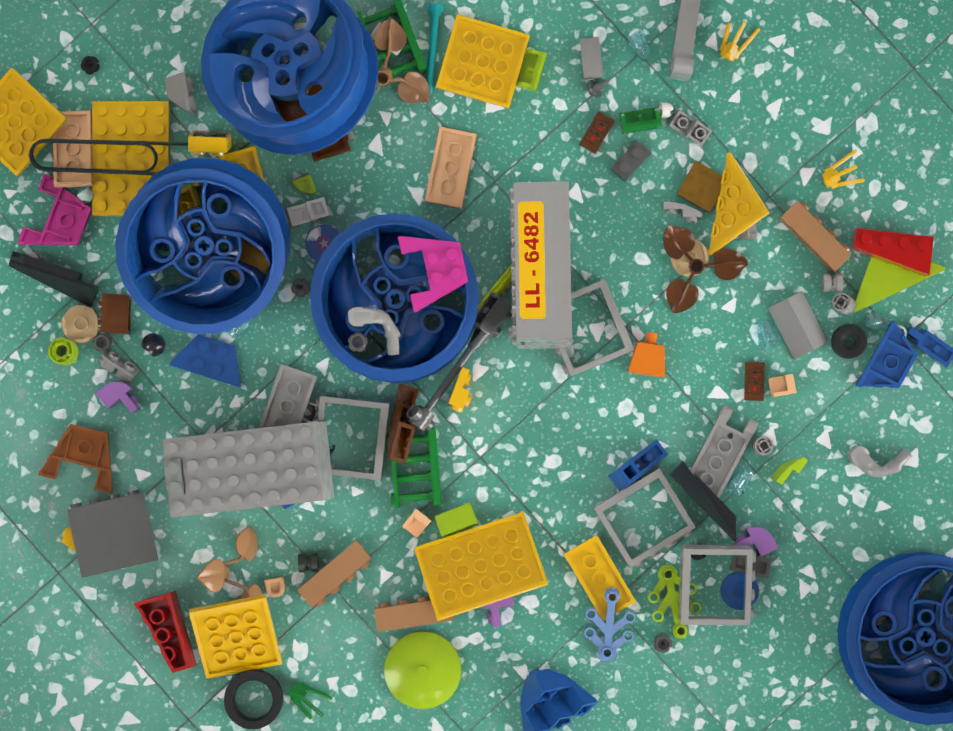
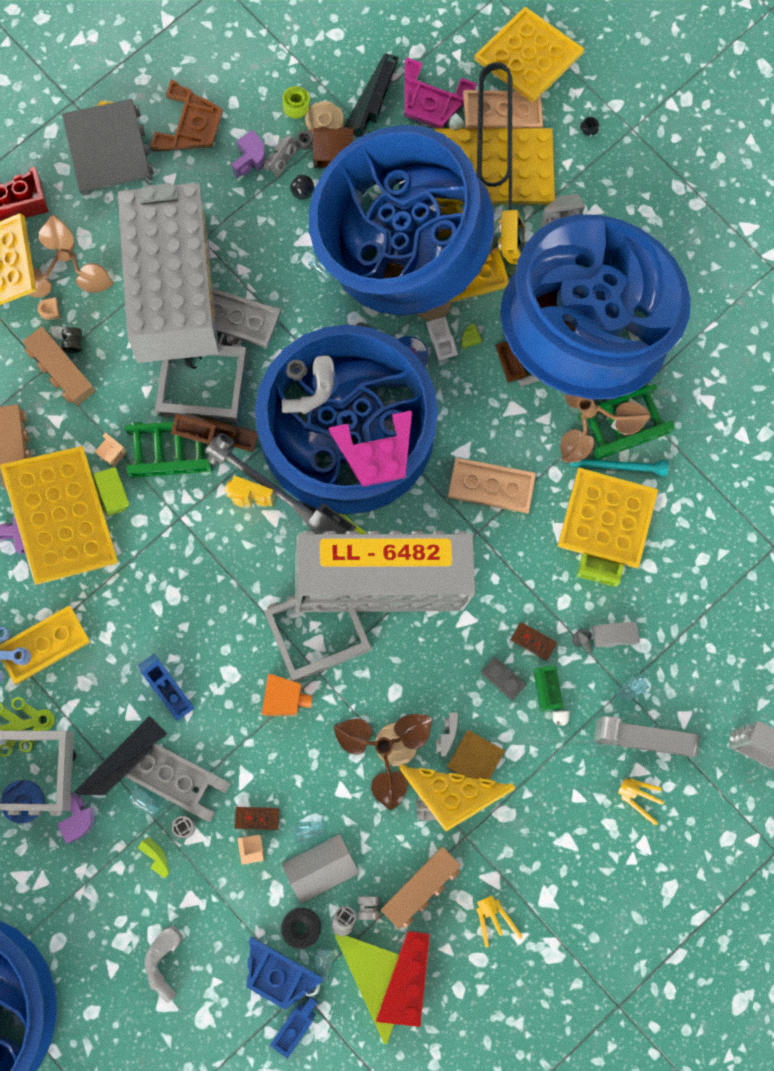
camera: 85 degrees right, 10 degrees down
blue wing [170,334,241,387] -> none
light grey window [593,468,696,568] -> none
light grey slope [667,109,712,147] -> none
dark grey plate [729,555,772,578] -> none

